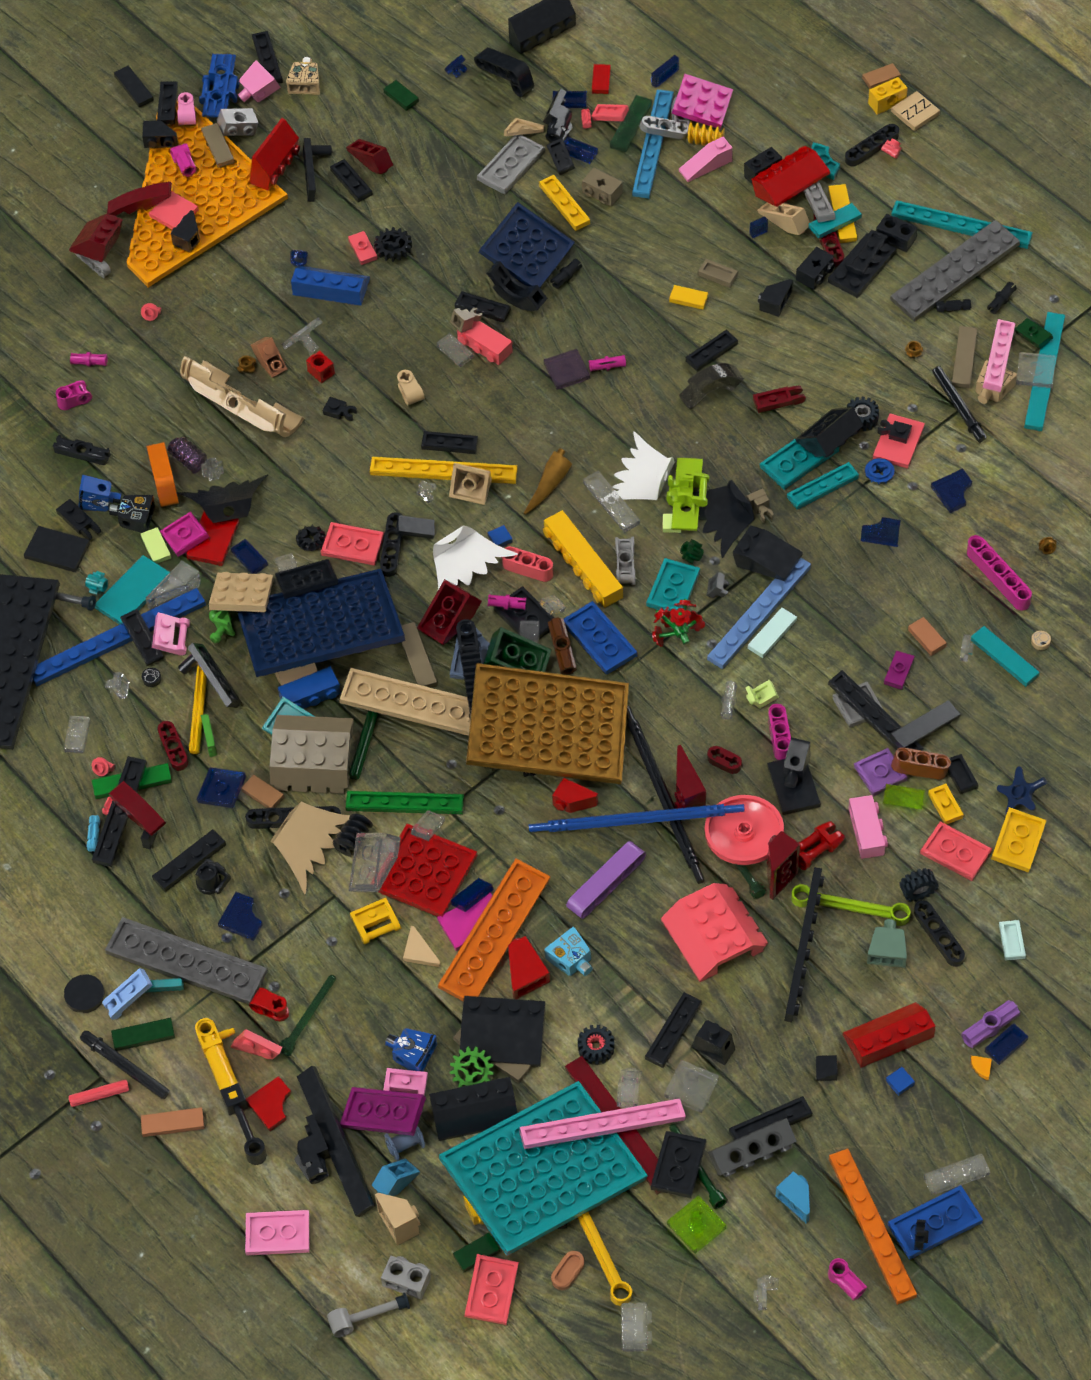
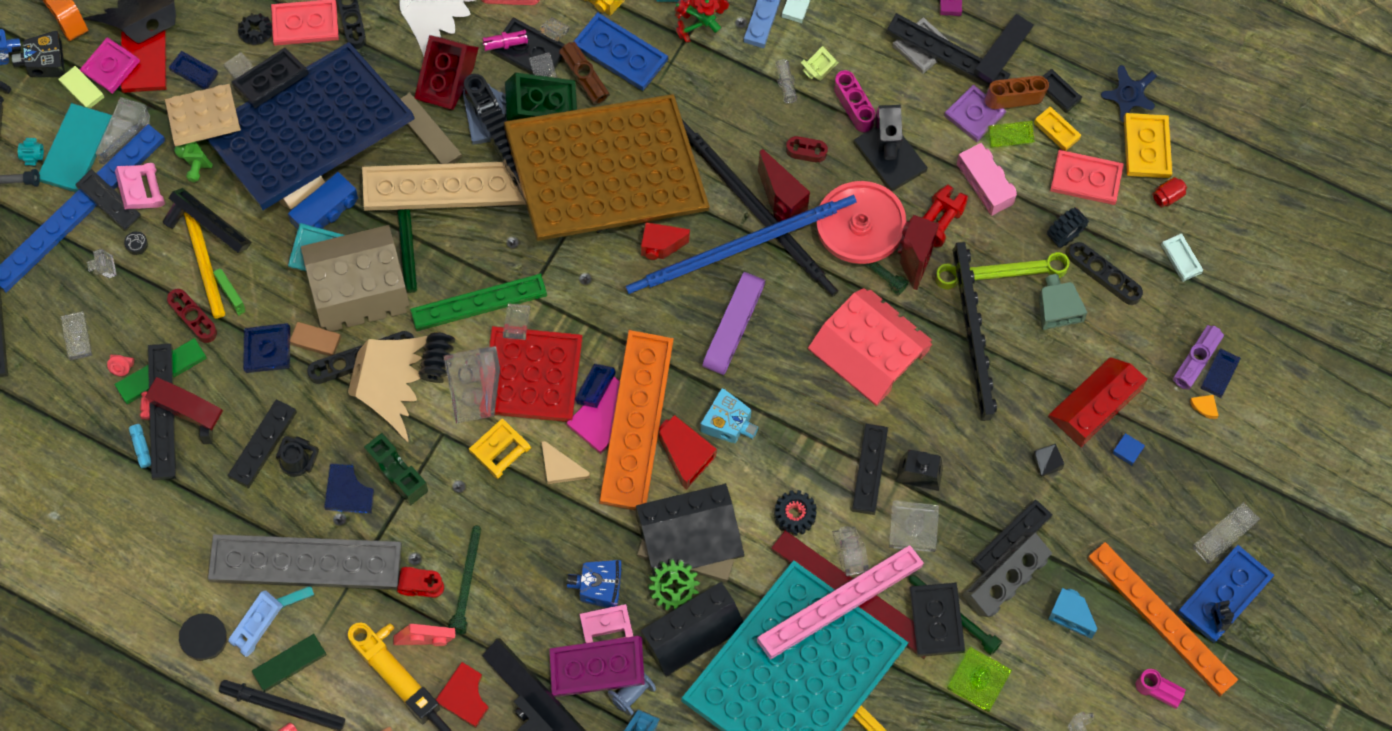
camera: 25 degrees left, 10 degrees up
none -> dark green arch [364,433,428,506]
none -> red brick [1152,177,1187,208]

